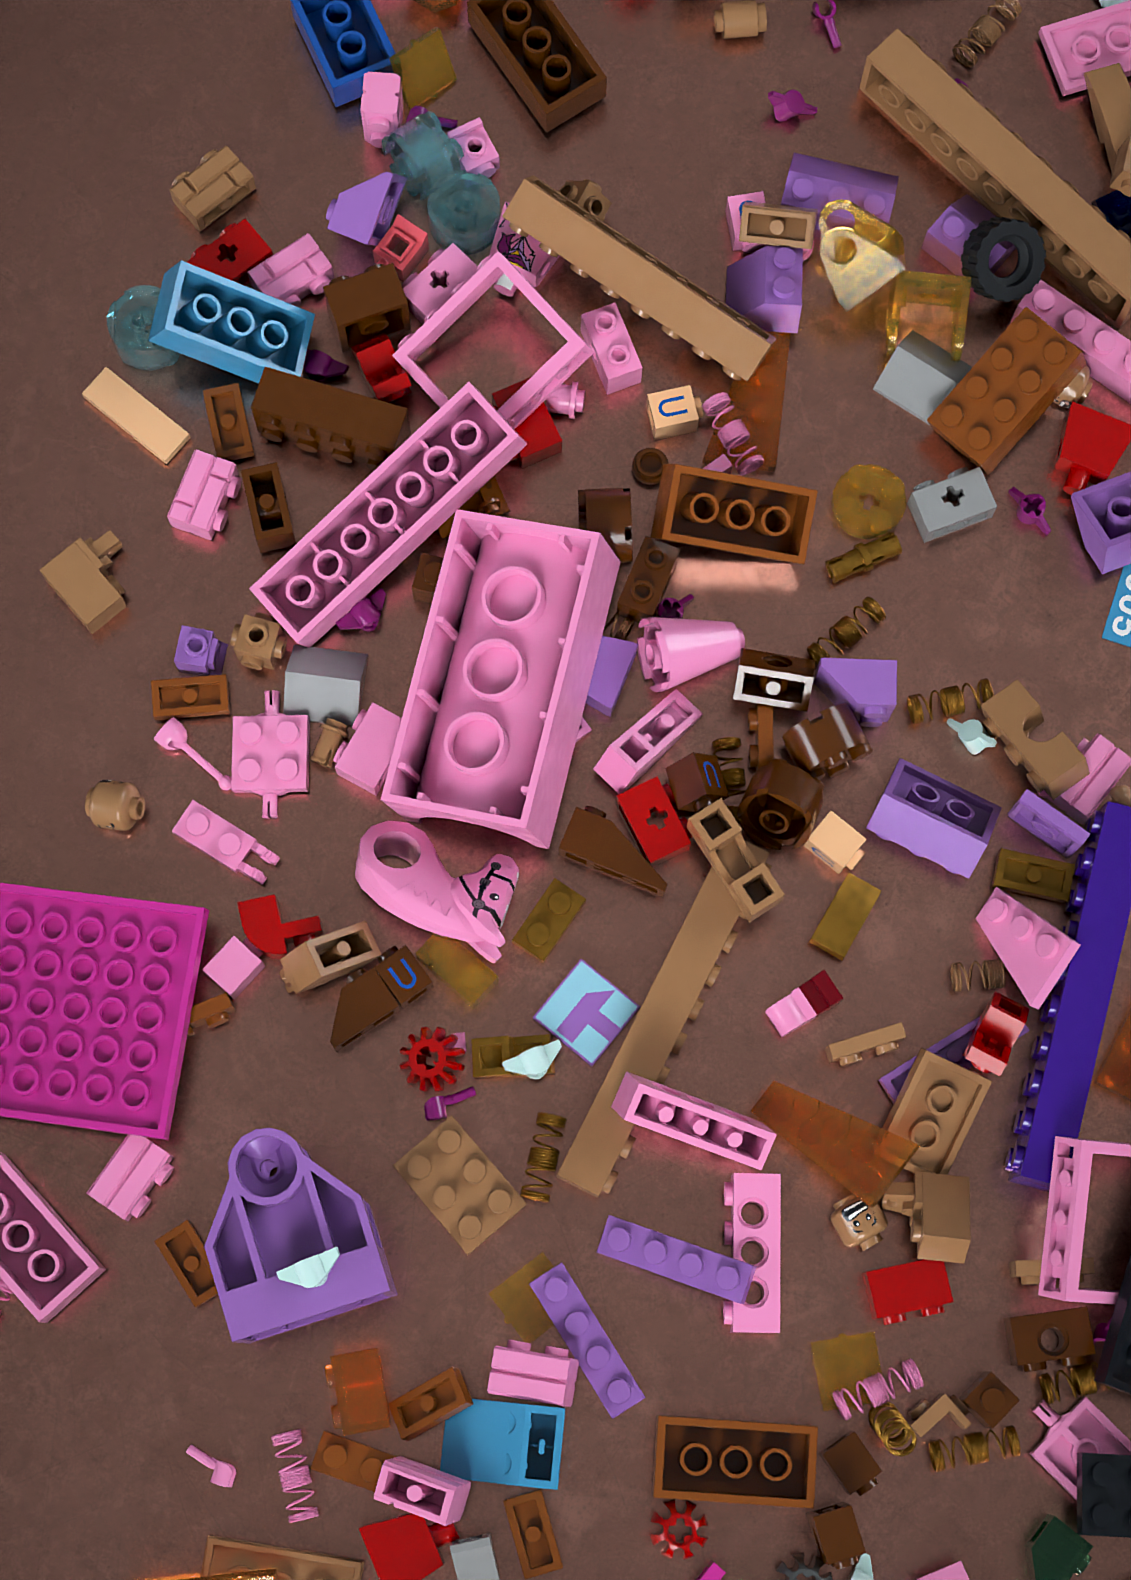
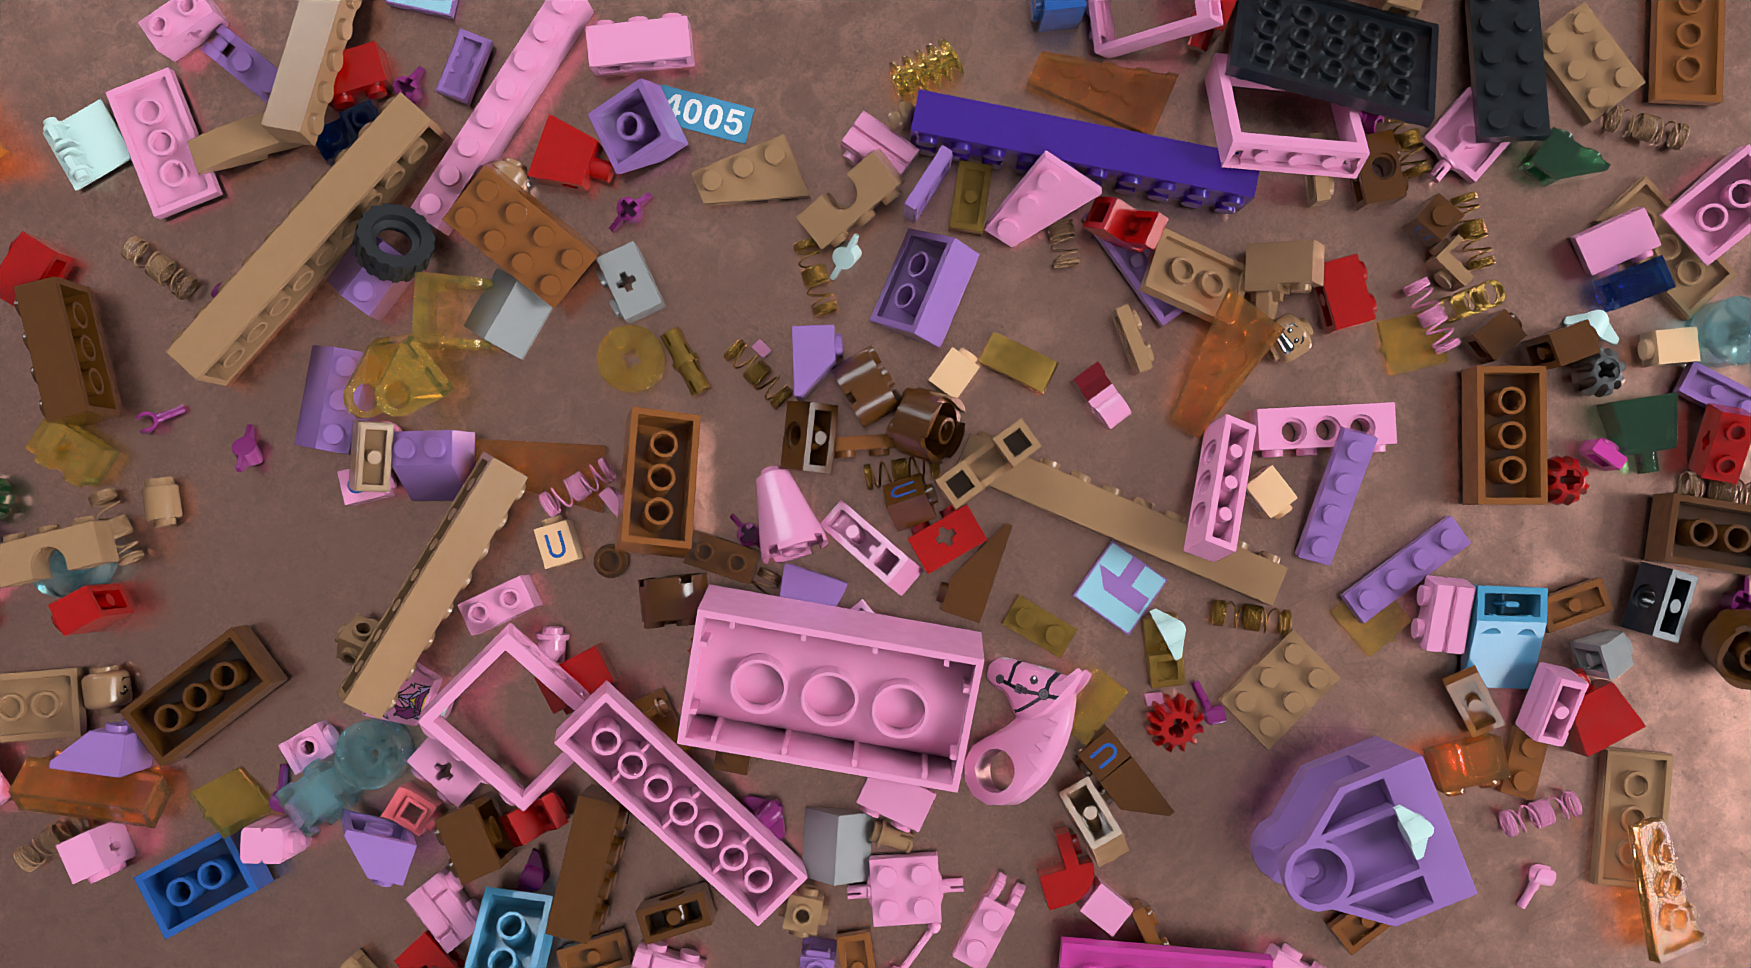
camera: 85 degrees left, 10 degrees up
none -> medium nougat wing [691,134,810,206]
none -> bright pink piece [752,339,772,359]
none -> light nougat brick [1245,465,1298,520]

